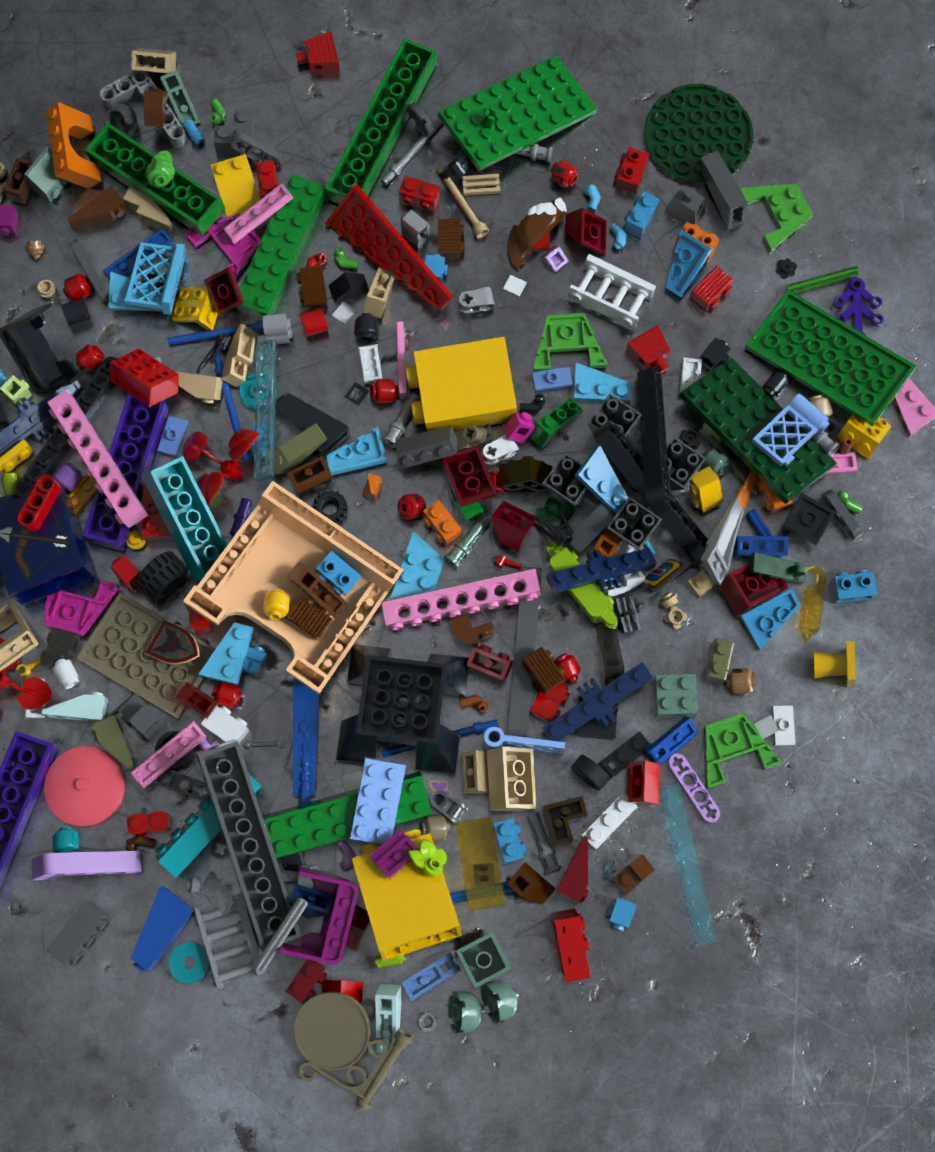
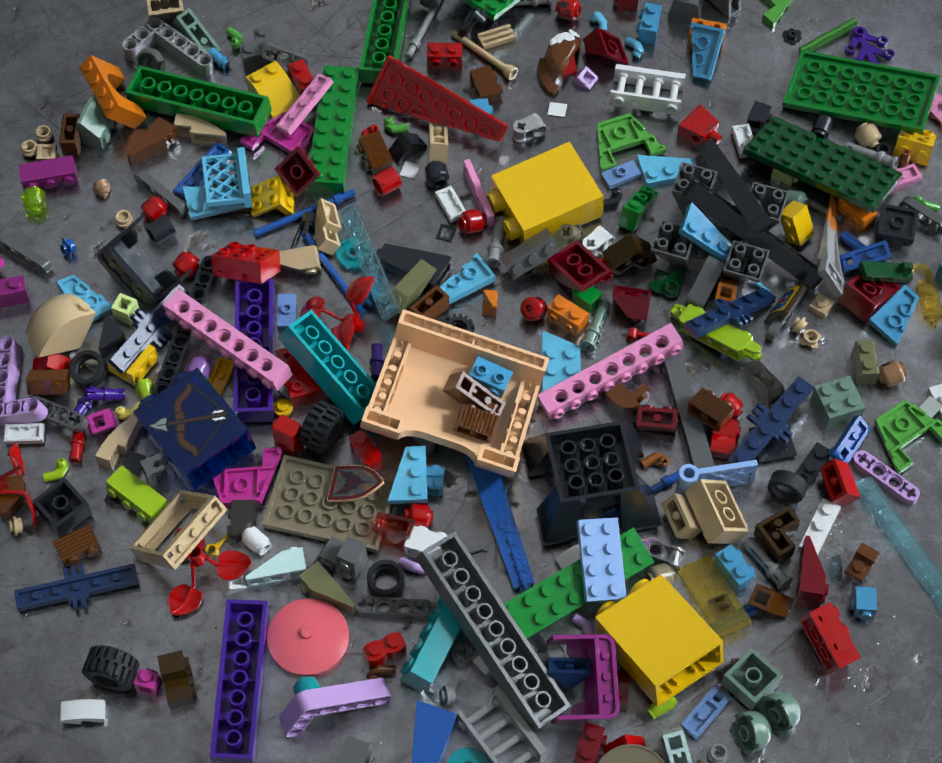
camera: 15 degrees left, 15 degrees down
red beam [18,474,61,532] -> none
bright pink tile [130,721,207,789] -> none
reddish brown brick [144,89,168,127] -> none
bright green head [146,151,175,188] -> none
light grey axle [255,897,308,971] -> none
light grey brick [262,314,293,345] -> none
yellow head [263,589,290,620] -> none
magenta plate [369,829,420,880] -> none
light grey brick [400,210,430,249] -> none
lime plate [408,839,447,878] -> none
dark pink brick [502,412,535,443] -> none
black plant [534,505,574,547] -> none
white slope [605,571,645,597] -> none
black hips [613,595,641,634] -> none
red brick [690,266,733,311] -> none
light blue piece [751,393,830,466] -> none

